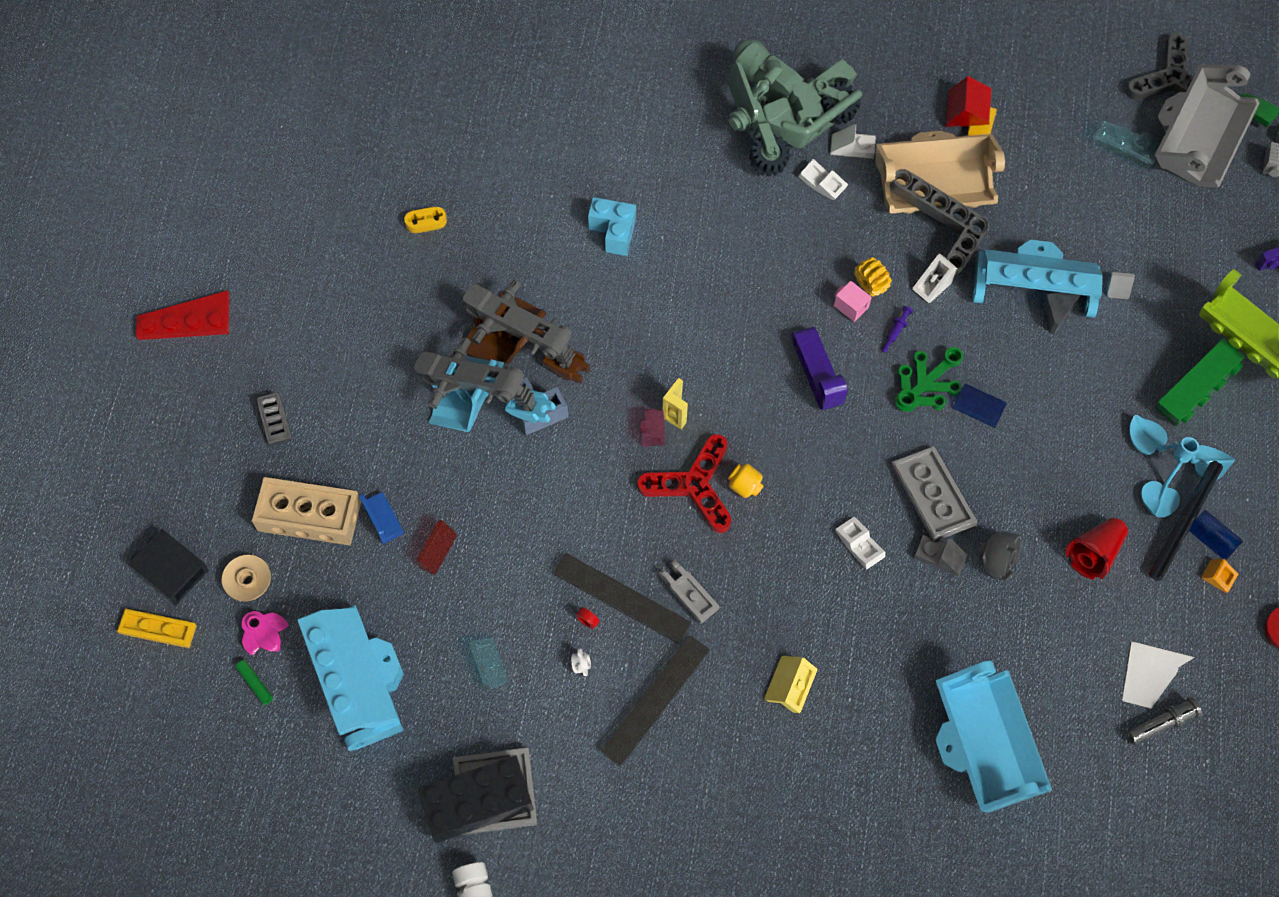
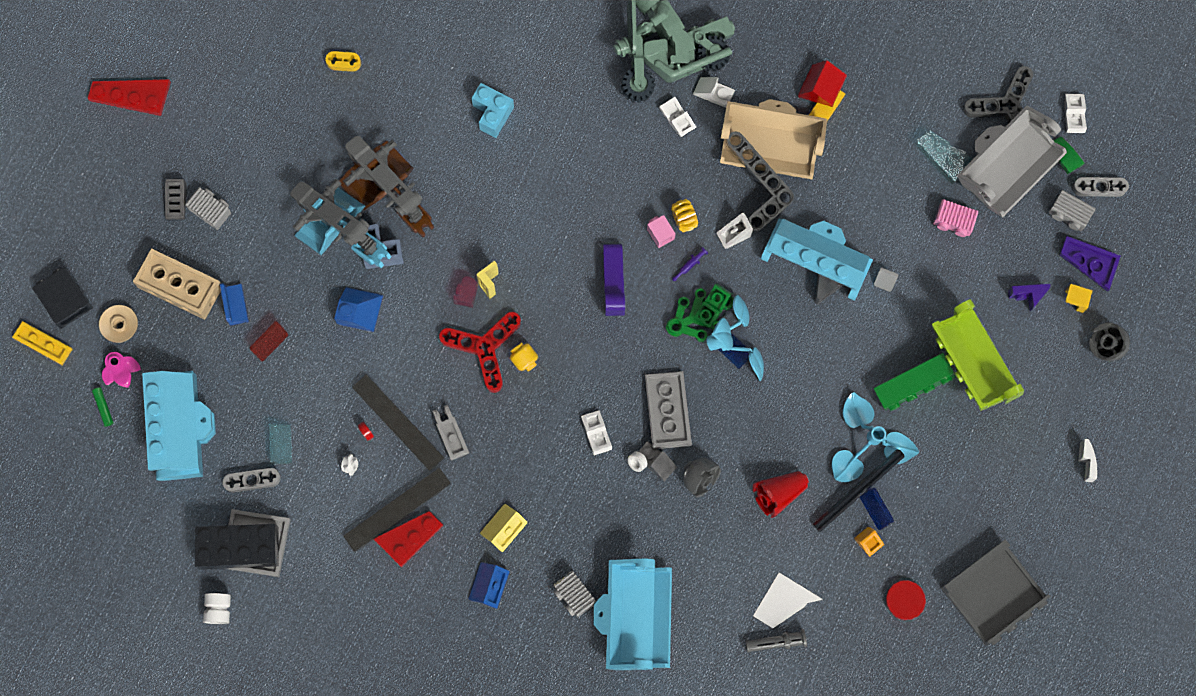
camera: 15 degrees right, 10 degrees up
none -> light grey brick [185,187,231,230]
none -> light grey beam [223,468,281,493]
none -> blue slope [334,287,383,332]
none -> red wing [374,511,443,568]
none -> blue panel [469,562,510,609]
none -> light grey brick [553,571,596,618]
none -> white tile [628,451,647,472]
none -> green slope [694,284,733,328]
none -> medium azure plant [707,294,764,381]
none -> bright pink brick [933,199,978,237]
none -> white slope [1065,94,1087,133]

